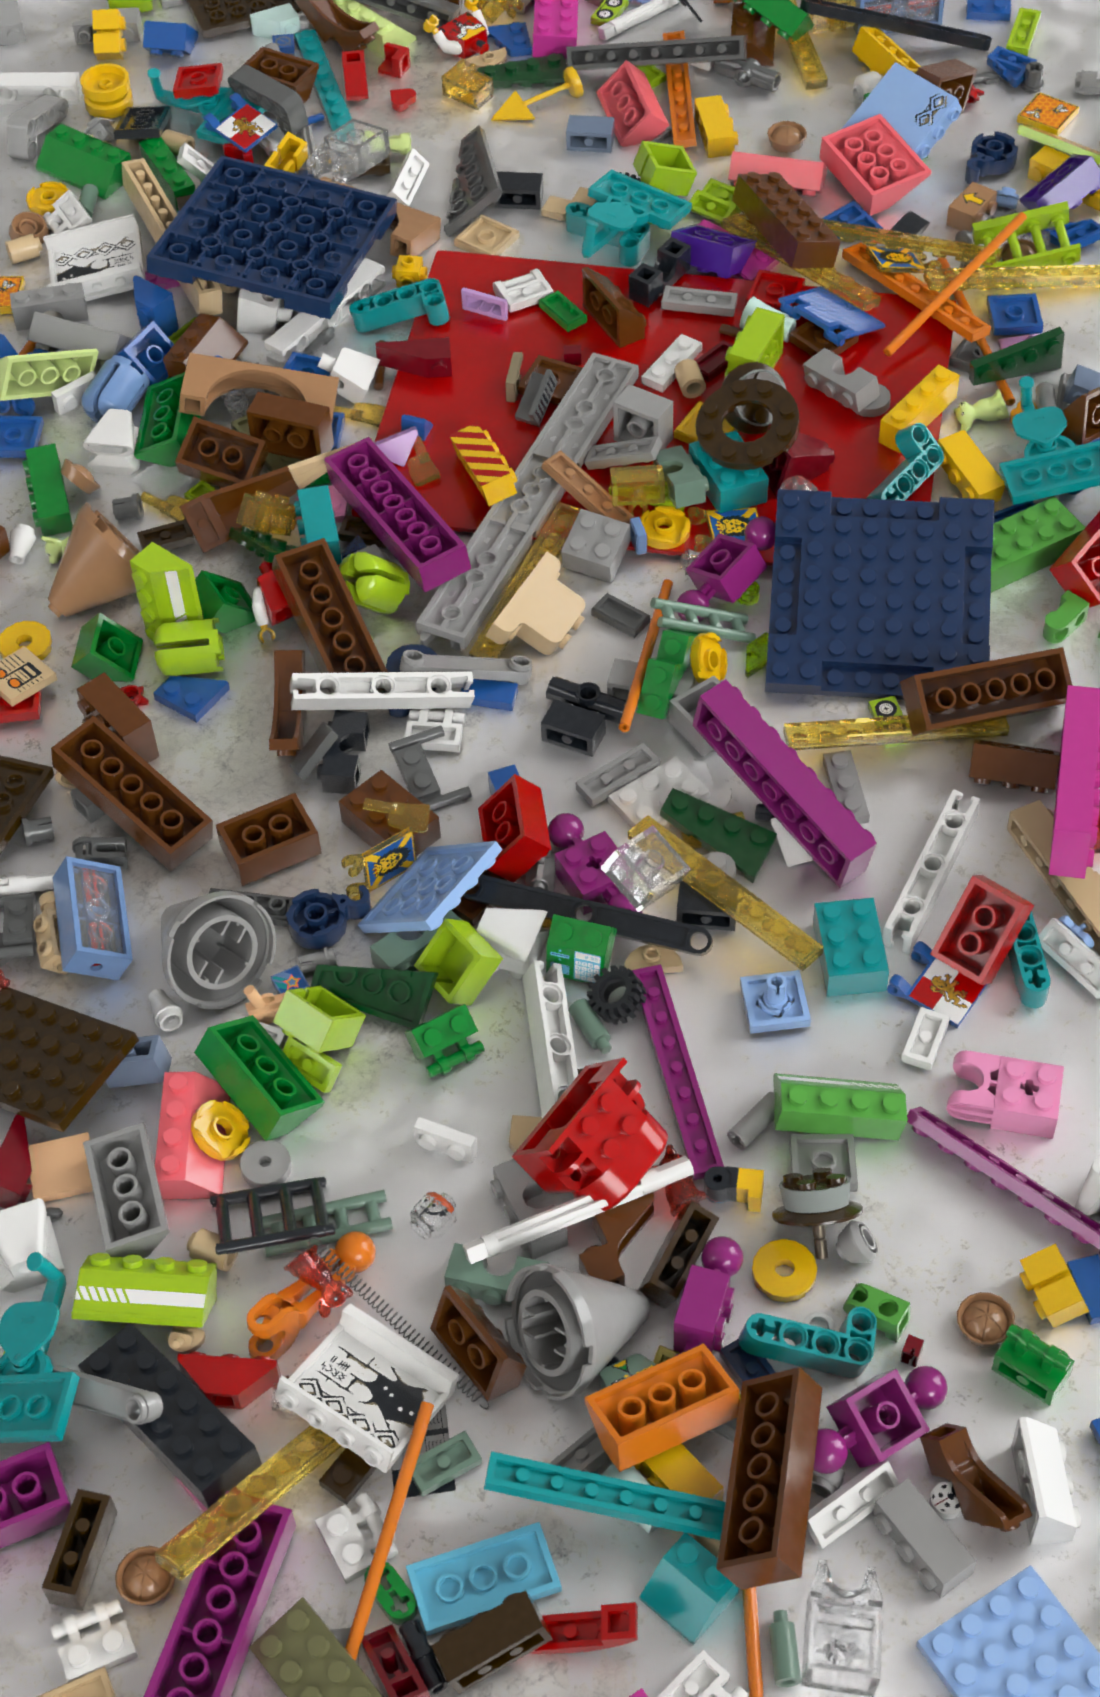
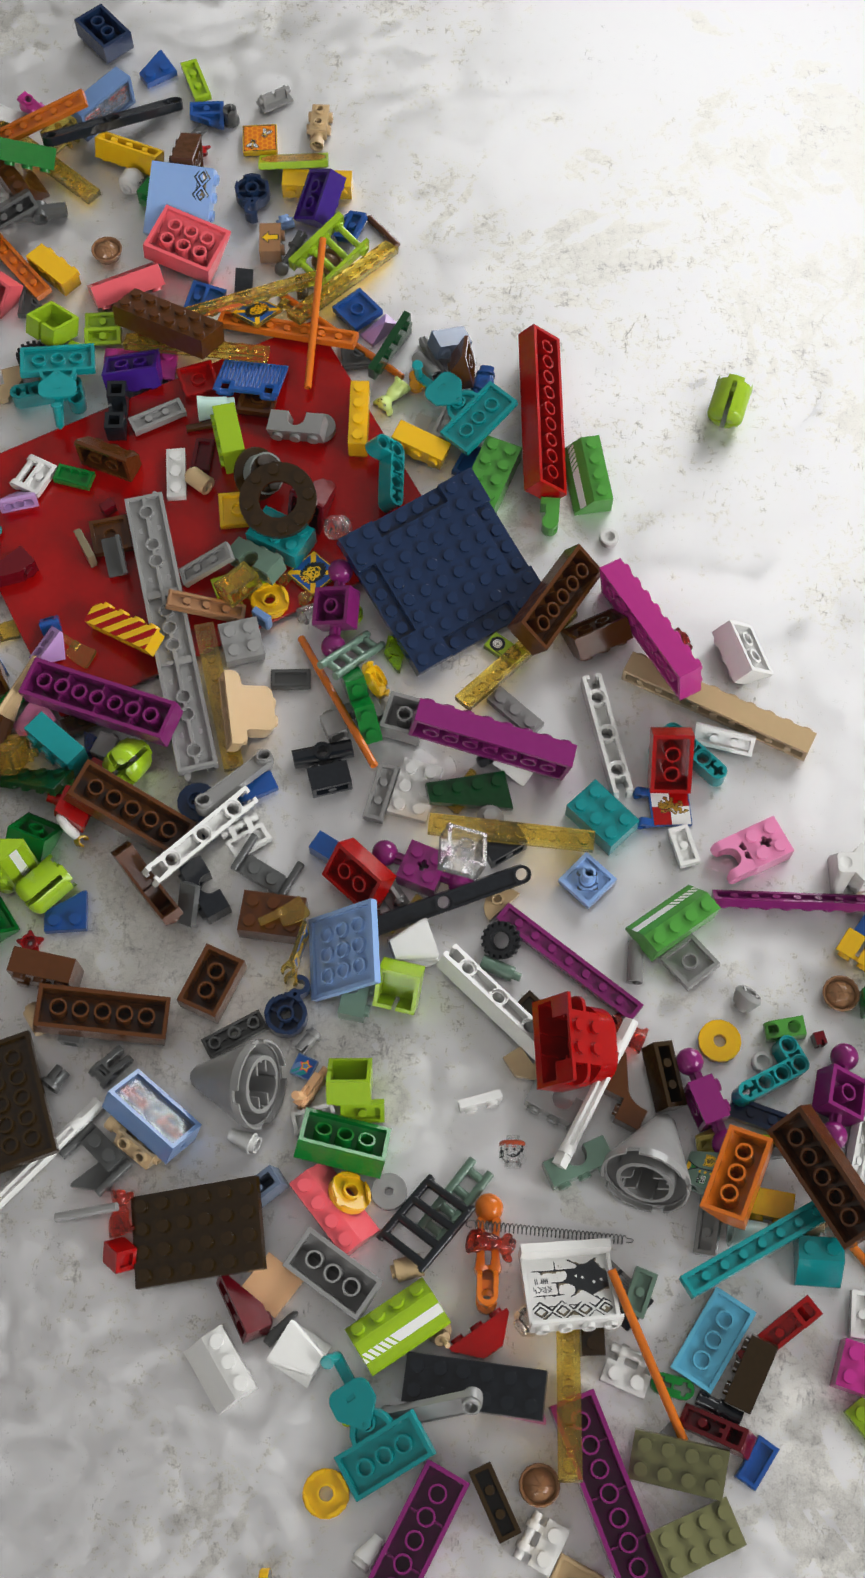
camera: 40 degrees left, 15 degrees up
dark green wing [310,964,438,1029] -> none
green brick [404,1004,485,1078] -> none
reddish brown slope [430,1285,527,1401] -> none
green slope [546,914,617,984] -> none
light grey brick [613,384,673,450] -> none
leg [704,1166,764,1212] -> none
piece [772,1168,863,1259] -> none
light blue piece [1058,915,1095,949] -> none

